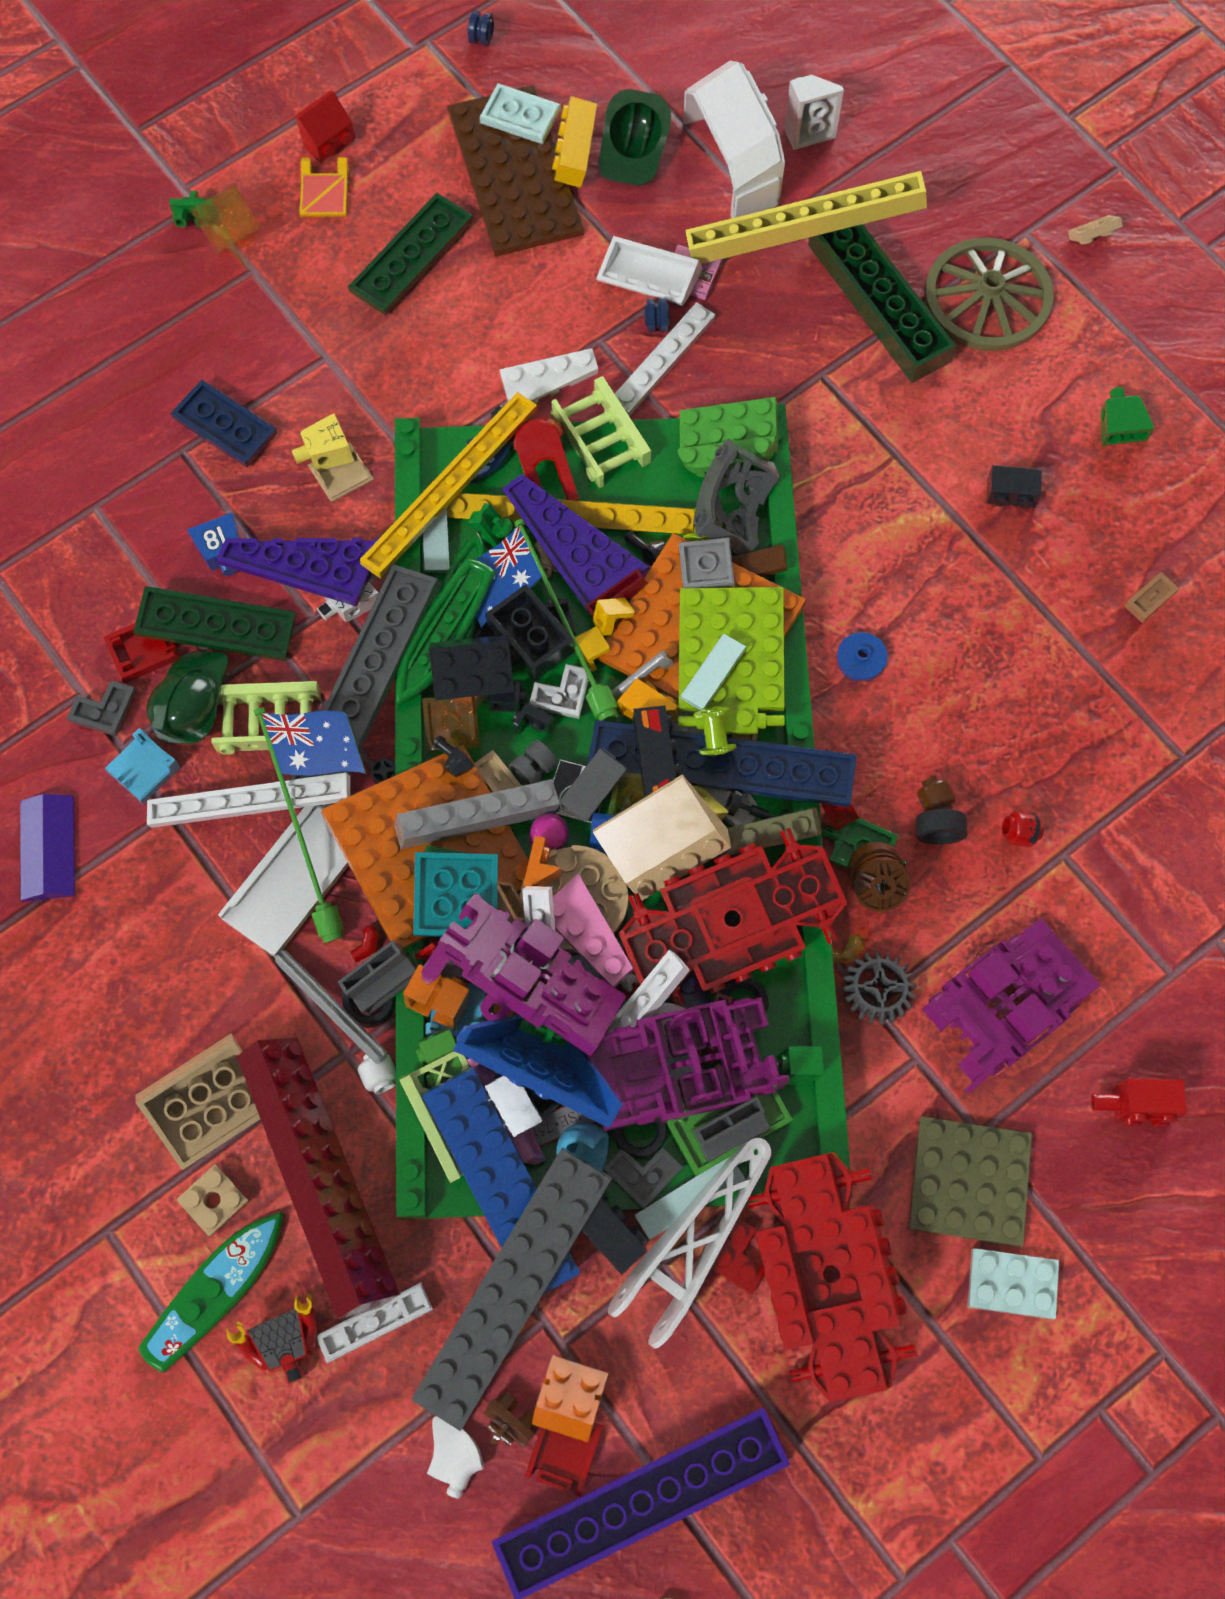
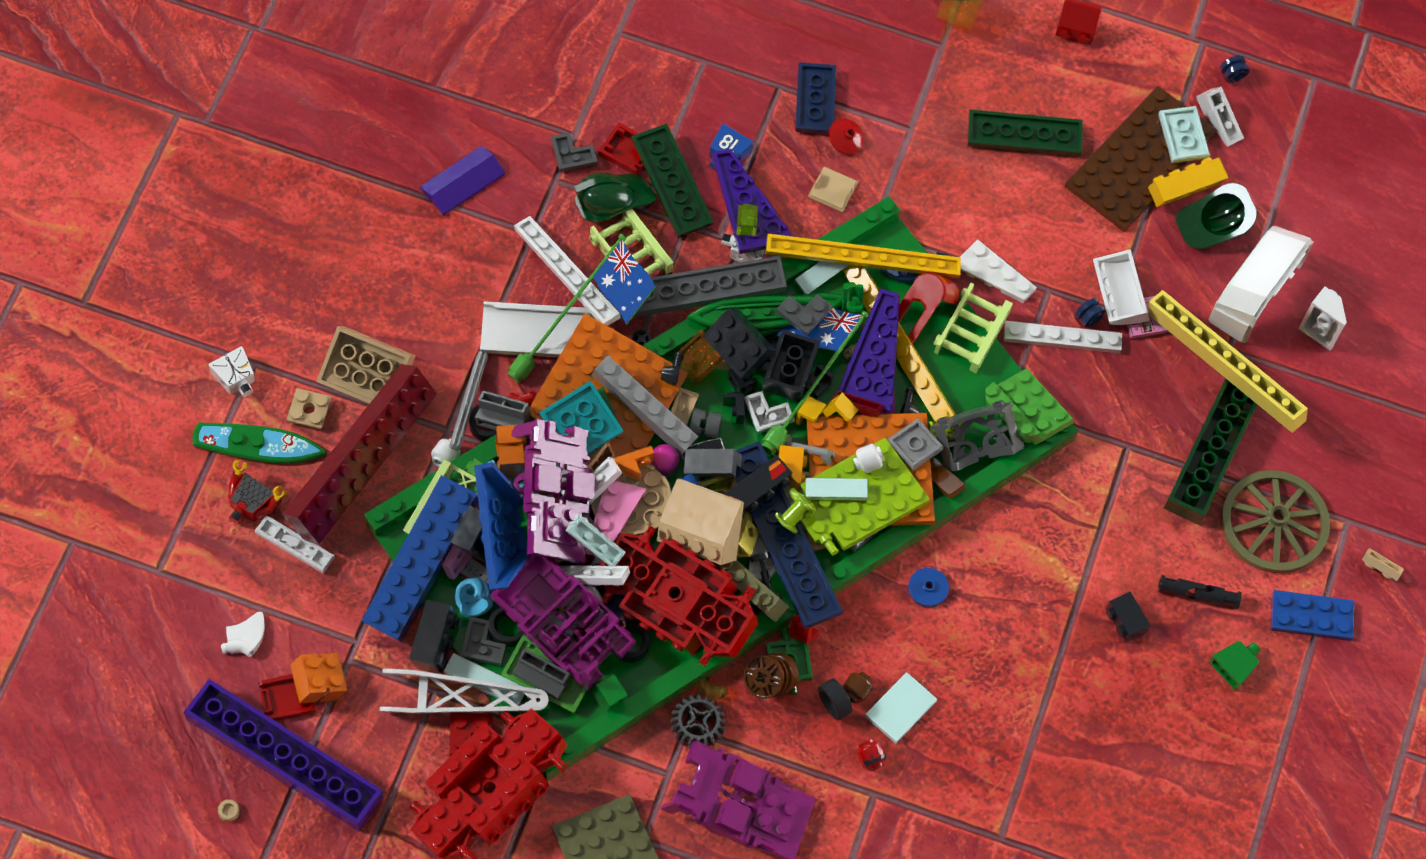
camera: 50 degrees right, 5 degrees down
medium azure piece [105,728,181,805] -> none
light yellow torso [291,414,354,471] -> none
flag [300,157,349,217] -> none
dark grey plate [411,1147,612,1431] -> none
reddish brown hips [483,1392,535,1448] -> none
medium nougat plate [1124,572,1179,623] -> none
none -> white torso [208,346,255,397]
none -> light aqua tile [565,514,626,566]
none -> clear neon green brick [736,204,758,236]
none -> dark grey plate [776,294,832,336]
none -> red dish [829,118,864,155]
none -> white head [853,444,885,474]
none -> light aqua tile [865,672,937,744]
none -> black piece [1158,575,1242,609]
none -> white slope [1196,87,1244,146]
none -> blue plate [1271,590,1354,641]

